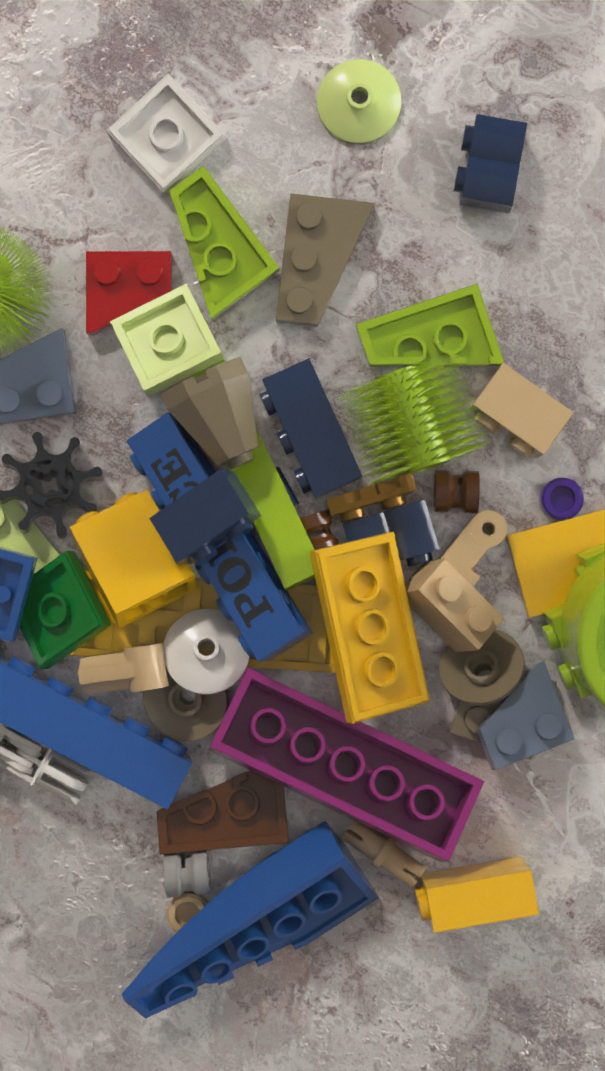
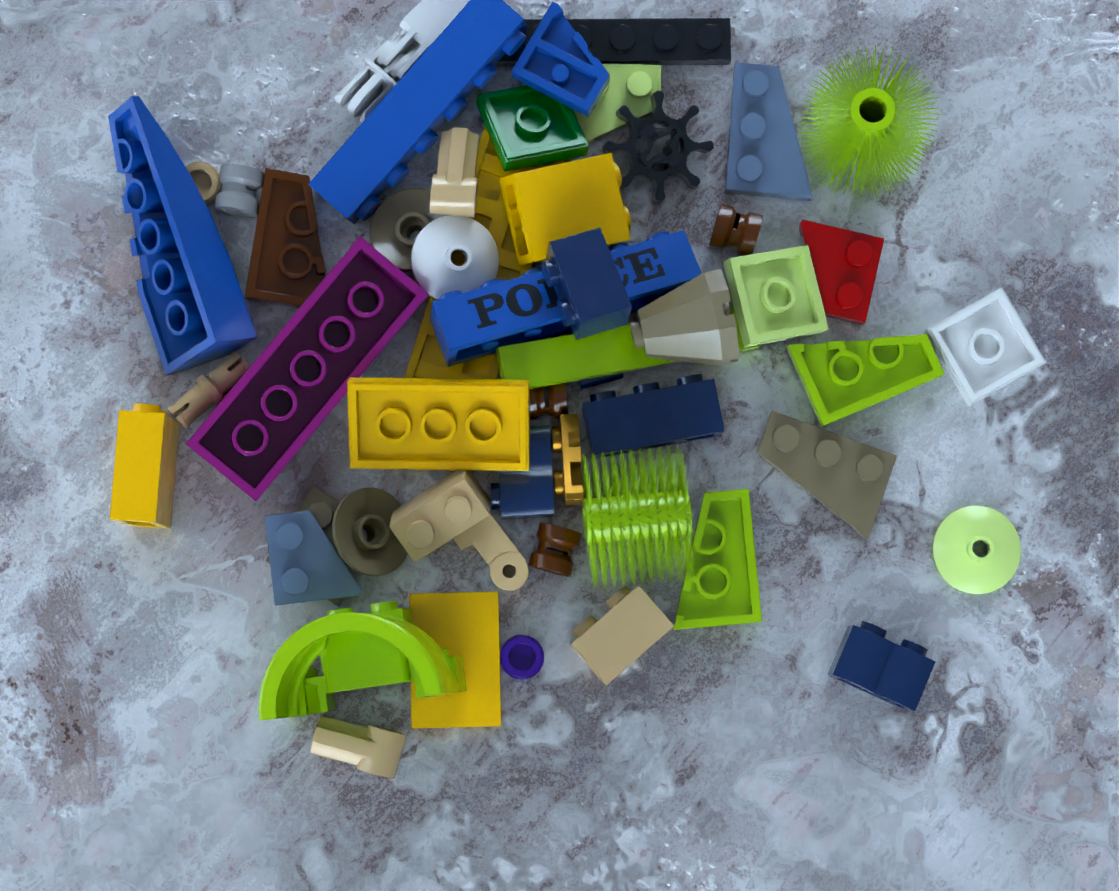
camera: 95 degrees right, 5 degrees down
none -> reddish brown wheel [709,204,763,256]

